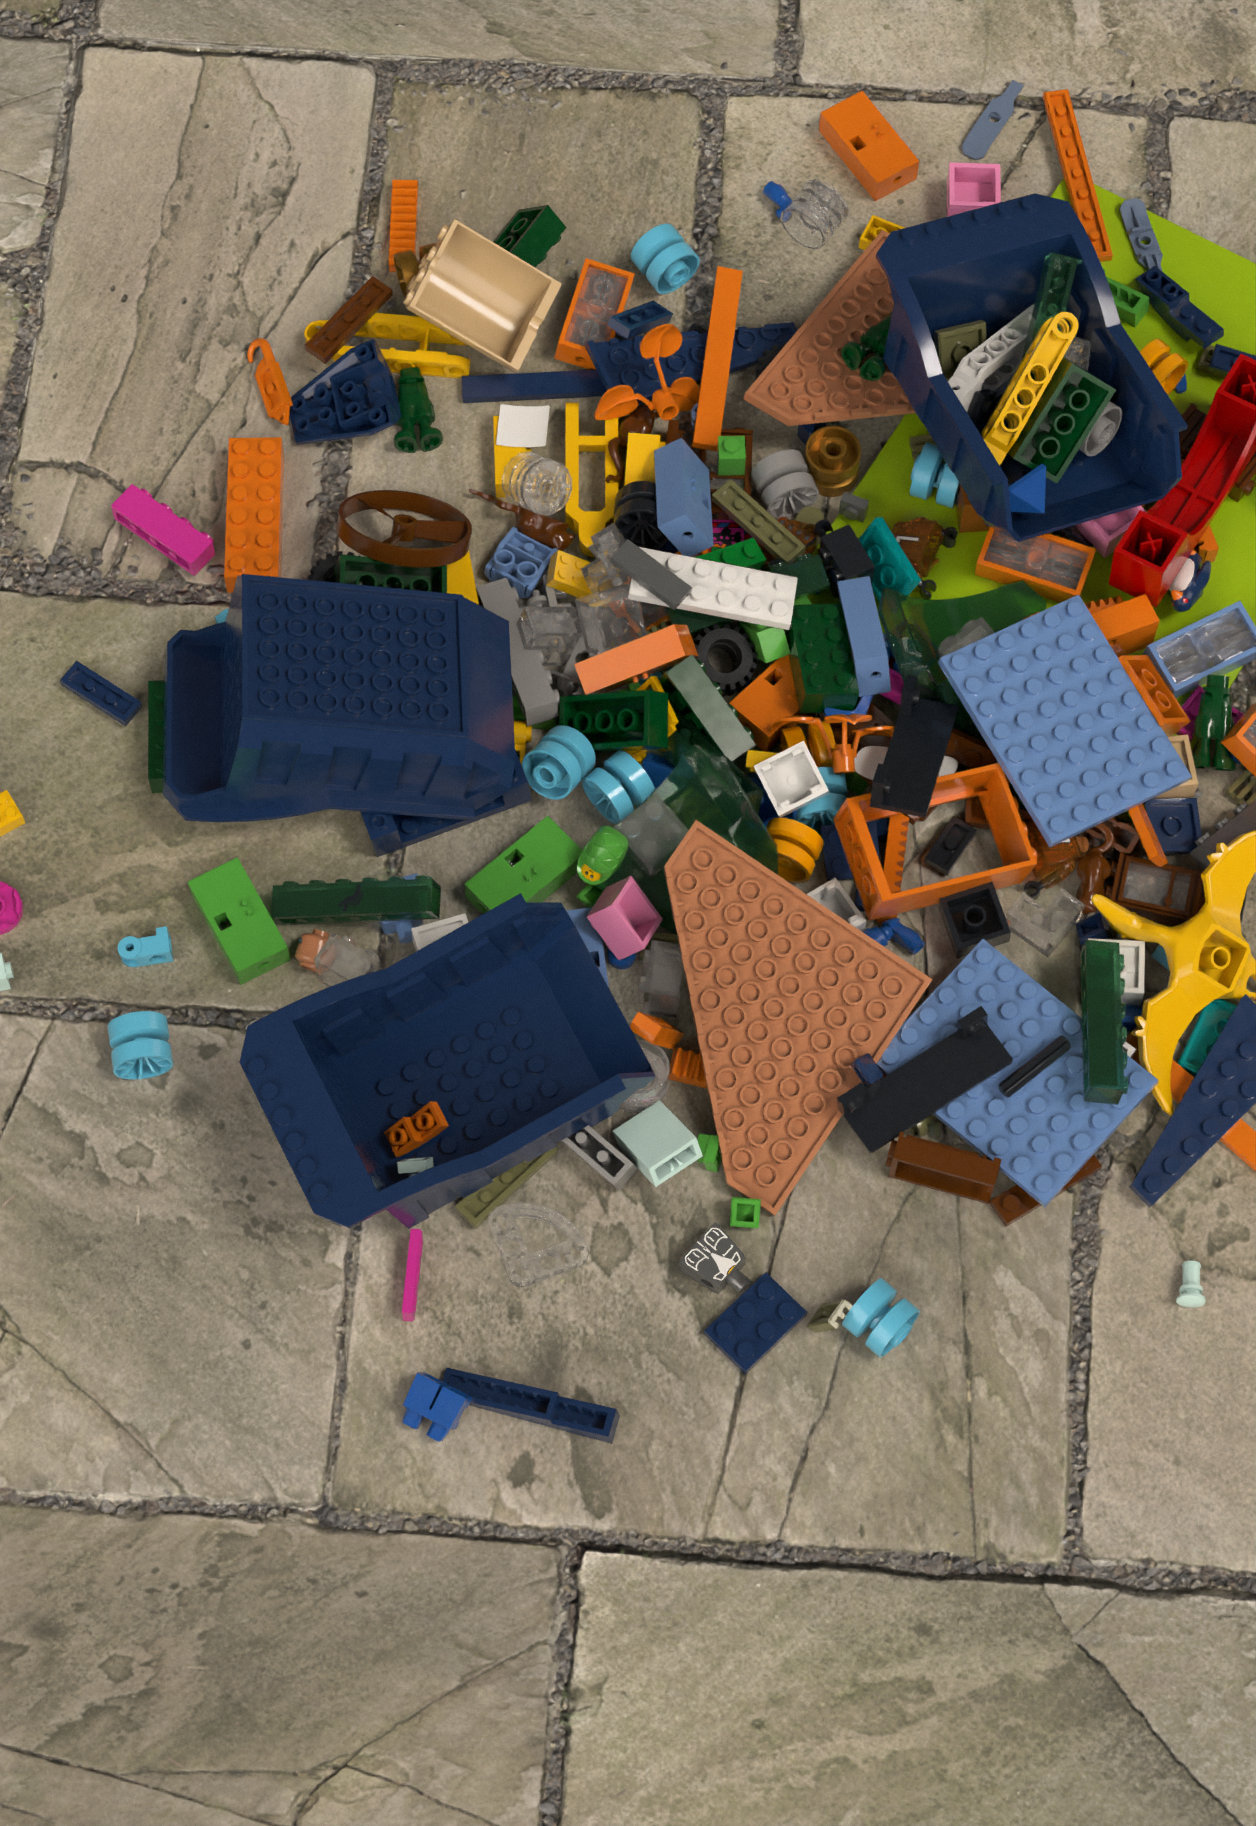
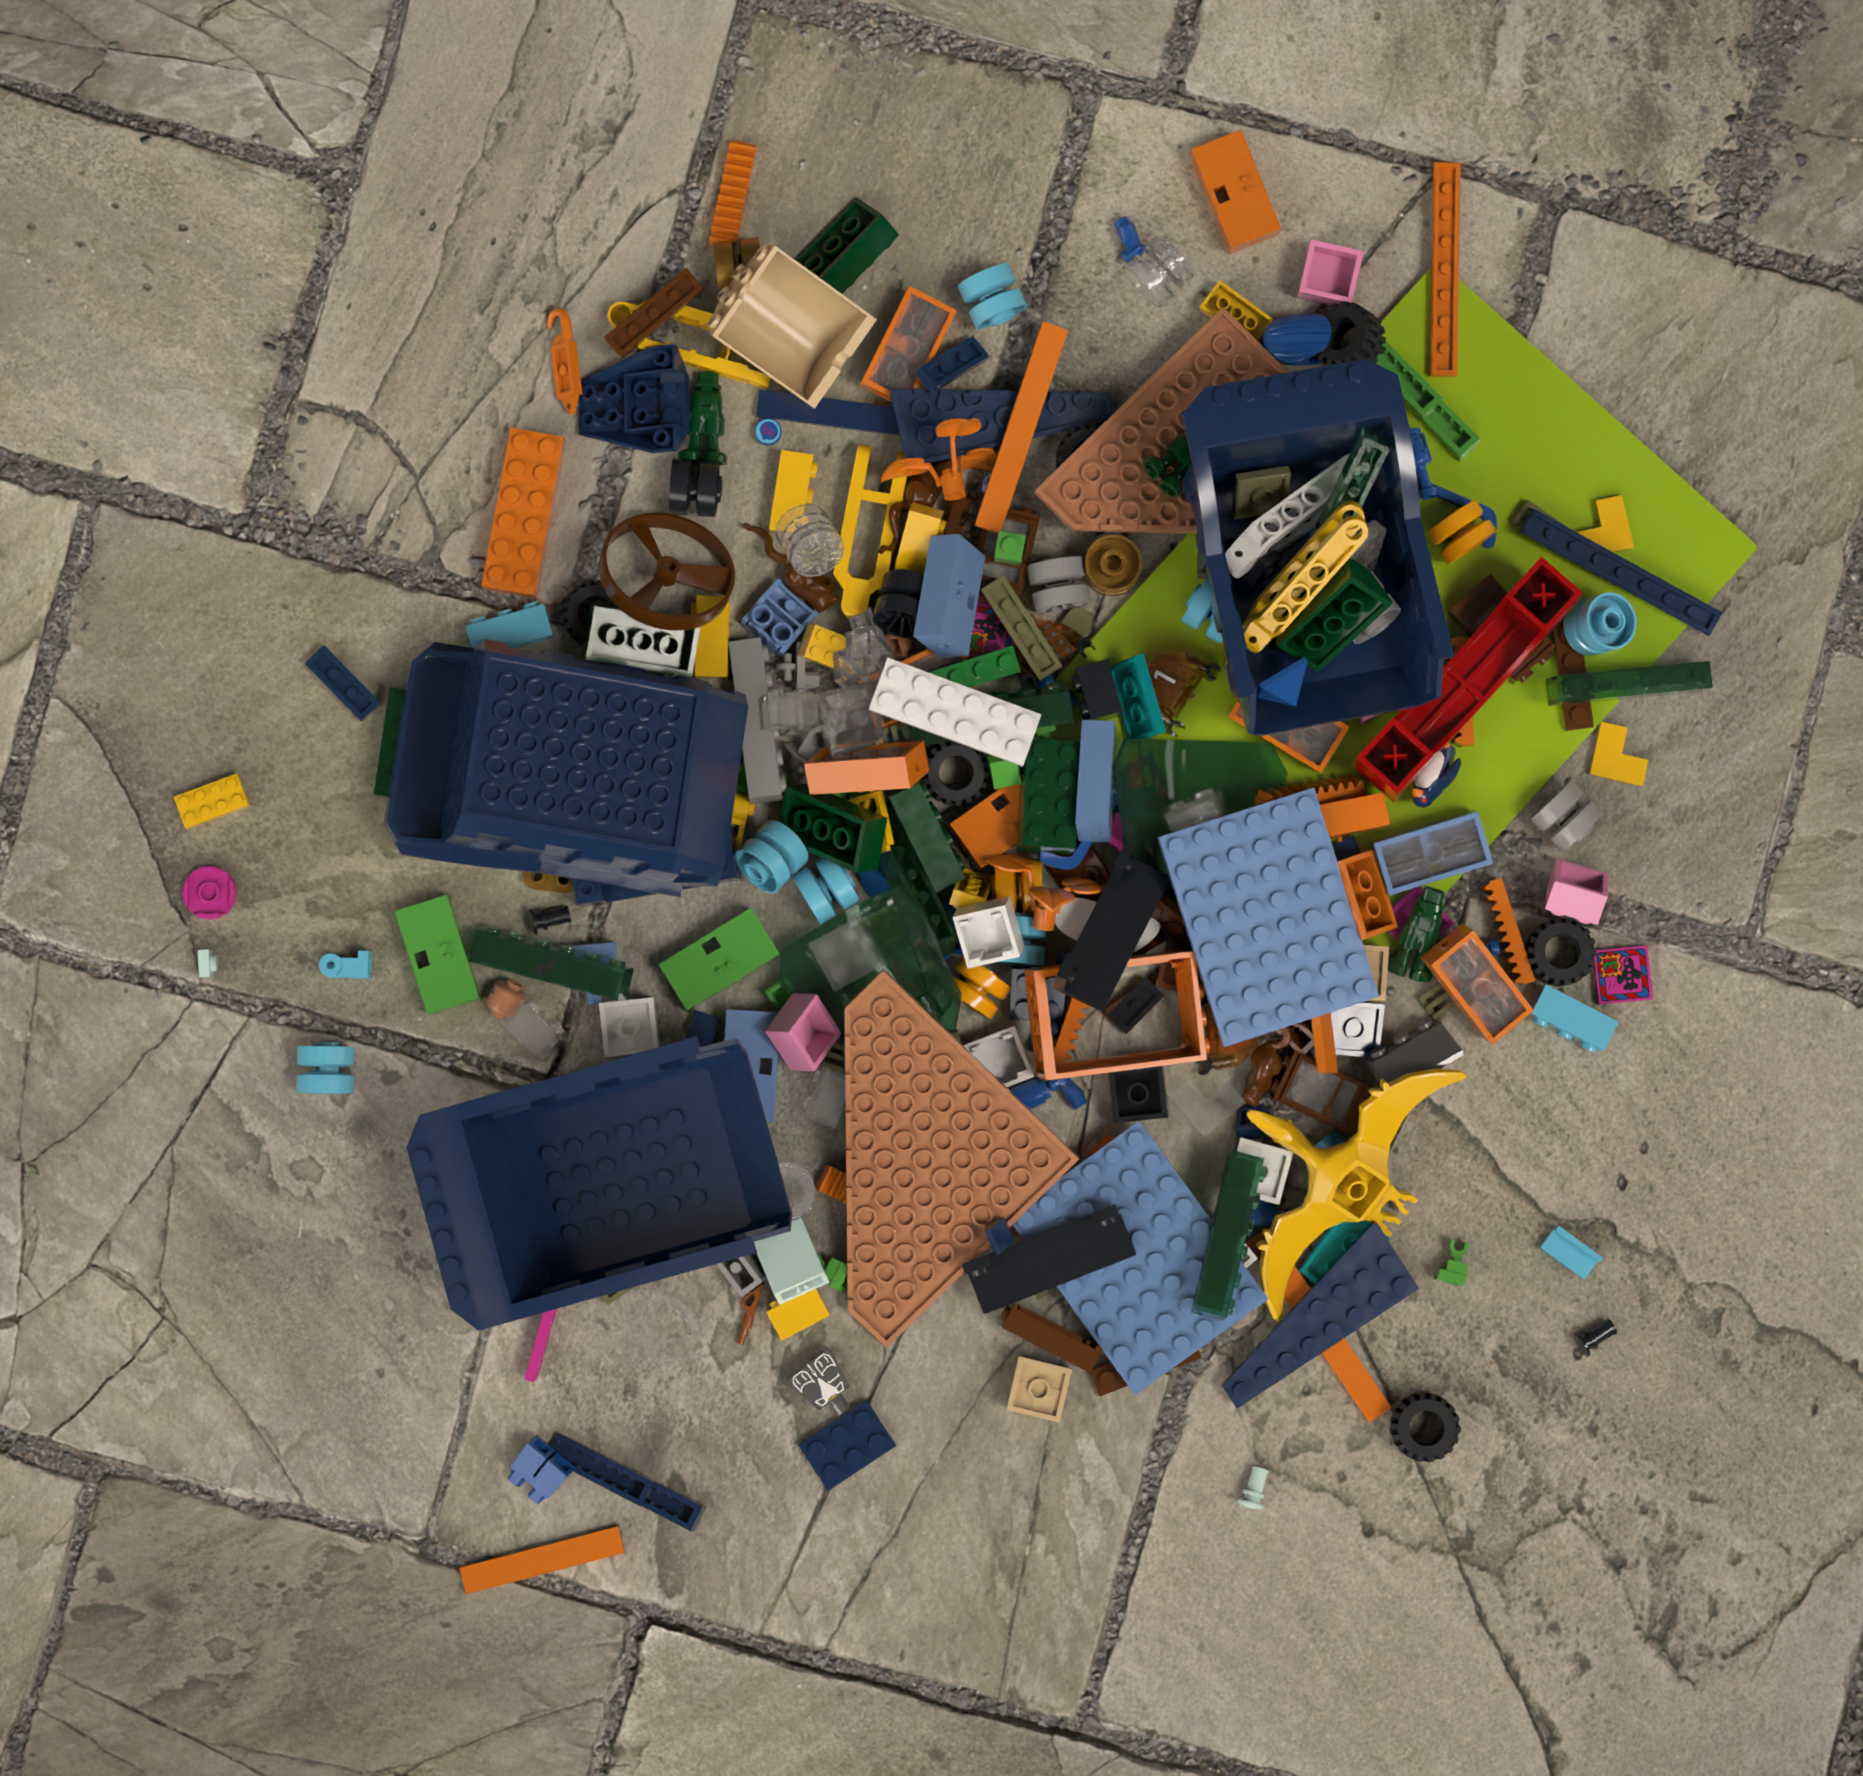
camera: 15 degrees right, 20 degrees up
dark pink brick [111,484,215,577] -> none
orange slope [384,1101,449,1157] -> none
light aqua plate [397,1157,434,1178] -> none
white sticker [496,404,550,447] -> none
bright green piece [576,826,628,886] -> none
dark grey tile [610,539,692,610] -> none
orange gear [630,1011,685,1050] -> none
bright green slope [730,1197,761,1228] -> none
olive tile [807,1299,852,1333] -> none
dark grey plate [839,491,869,522] -> none
medium azure wheel [842,1278,920,1358] -> none
sand blue piece [962,80,1024,161] -> none
black axle [999,1035,1071,1098] -> none
sand blue piece [1119,198,1163,271] -> none
dark blue slope [1135,266,1224,349] -> none
none -> orange tile [459,1526,625,1594]
none -> pearl gold plate [524,872,574,894]
none -> black pin [529,906,571,935]
none -> black wheel [669,458,723,518]
none -> dark orange hand [737,1283,765,1345]
none -> blue tile [754,418,782,446]
none -> yellow brick [767,1288,831,1341]
none -> tan container [1006,1355,1072,1423]

